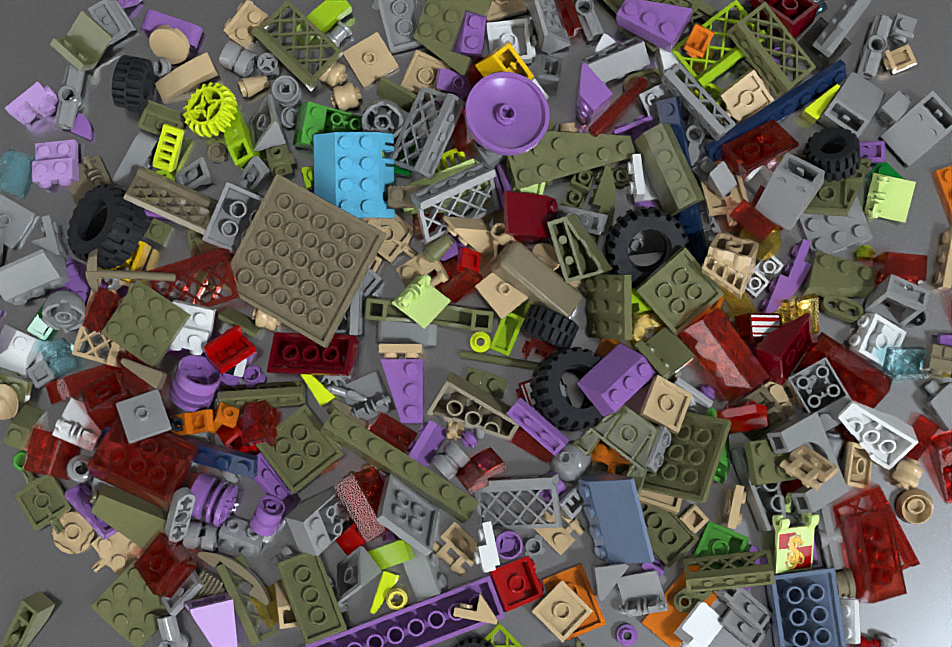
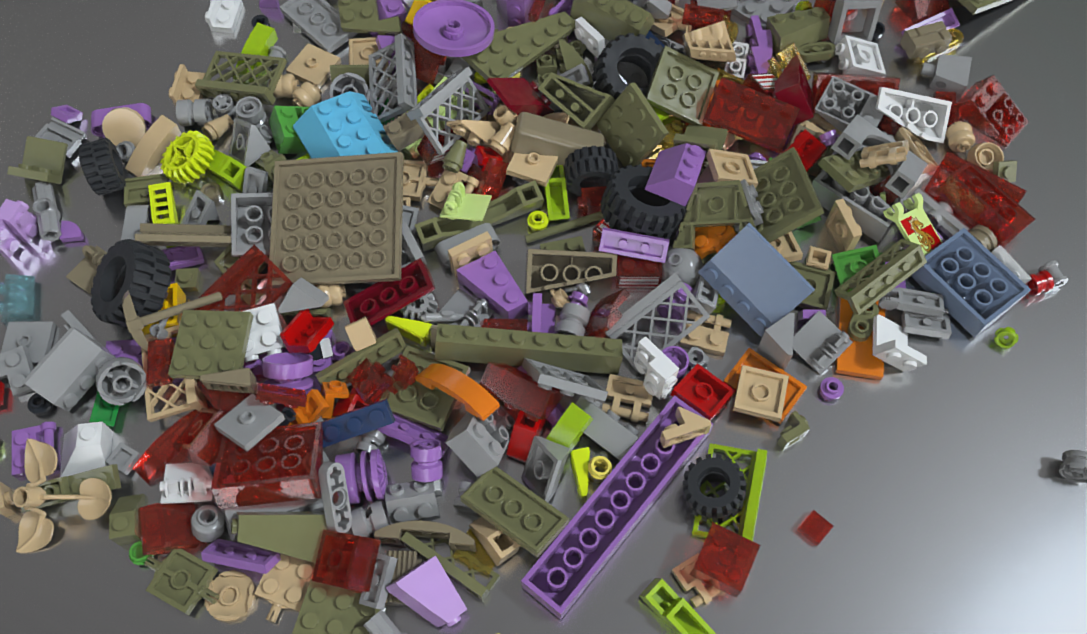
camera: 30 degrees left, 20 degrees down
lavender plate [32,139,79,188] -> none
clear light blue wheel [40,338,79,377] -> none
clear light blue bracket [882,347,929,381] -> none
none -> clear red plate [254,382,307,408]
none -> light grey slope [278,277,329,313]
none -> tan slope [345,317,377,352]
none -> clear red plate [391,355,419,390]
none -> orange slope [415,363,500,421]
none -> tan cone [489,122,516,155]
none -> medium lavender plate [819,129,840,147]
none -> olive plate [992,160,1017,183]

